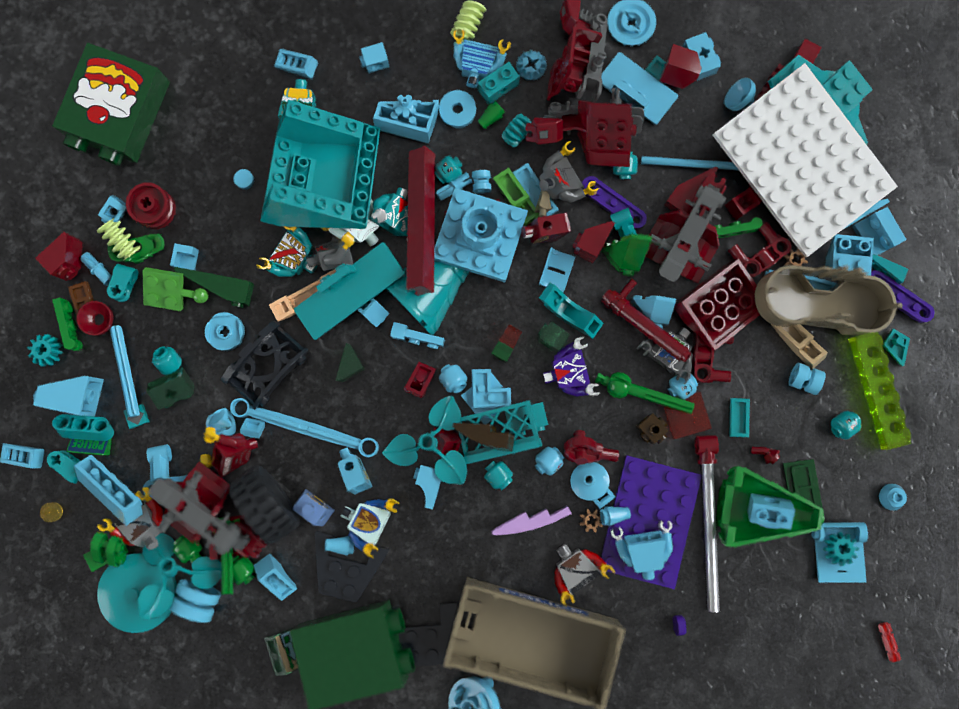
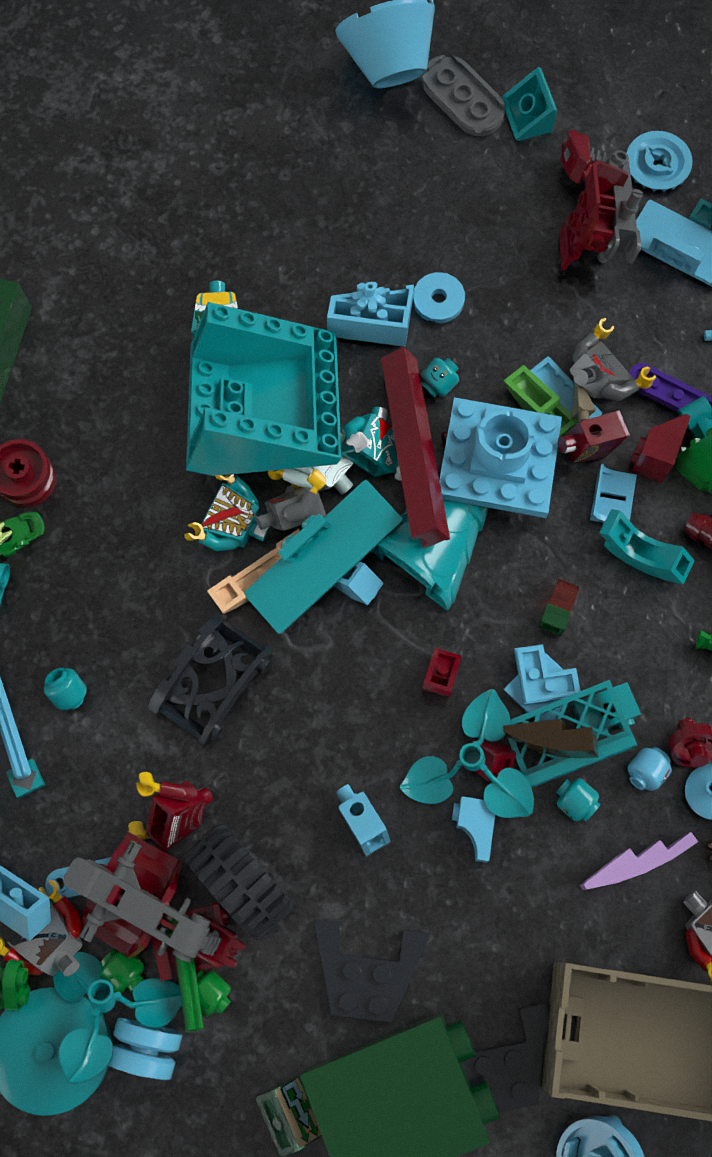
camera: 10 degrees left, 10 degrees down
bright green plate [143,267,209,311] -> none
clear green brick [146,367,194,410] -> none
medium azure piece [147,444,172,484] -> none
medium azure panel [170,243,199,270] -> none
dark green slope [174,267,254,308] -> none
medium azure plate [205,312,245,351] -> none
medium azure hair [205,408,236,436] -> none
medium azure piece [230,398,379,457] -> none
medium azure tile [234,169,254,189] -> none
medium azure plate [240,418,265,438] -> none
medium azure arch [254,553,297,601] -> none
medium azure slope [274,49,318,79] -> none
medium blue torso [292,489,335,526] -> none
medium azure cone [325,536,354,556] -> none
clear green slope [336,343,365,382] -> none
torso [341,499,399,558] -> none
medium azure brick [359,42,389,73] -> none
medium azure plate [390,322,445,349] -> none
medium azure axle [436,172,472,200] -> none
medium azure head [439,364,467,393] -> none
yellowish green piece [451,0,486,43] -> none
medium azure torso [453,29,511,88] -> none
medium azure wheel [472,170,491,193] -> none
teal brick [478,62,520,105] -> none
green cone [478,101,505,129] -> none
teal gear [502,114,532,147] -> none
medium azure gear [517,50,547,80] -> none
dark red piece [525,88,644,167] -> none
clear green brick [538,321,571,354] -> none
dark purple torso [543,337,599,397] -> none
teal head [613,152,638,179] -> none

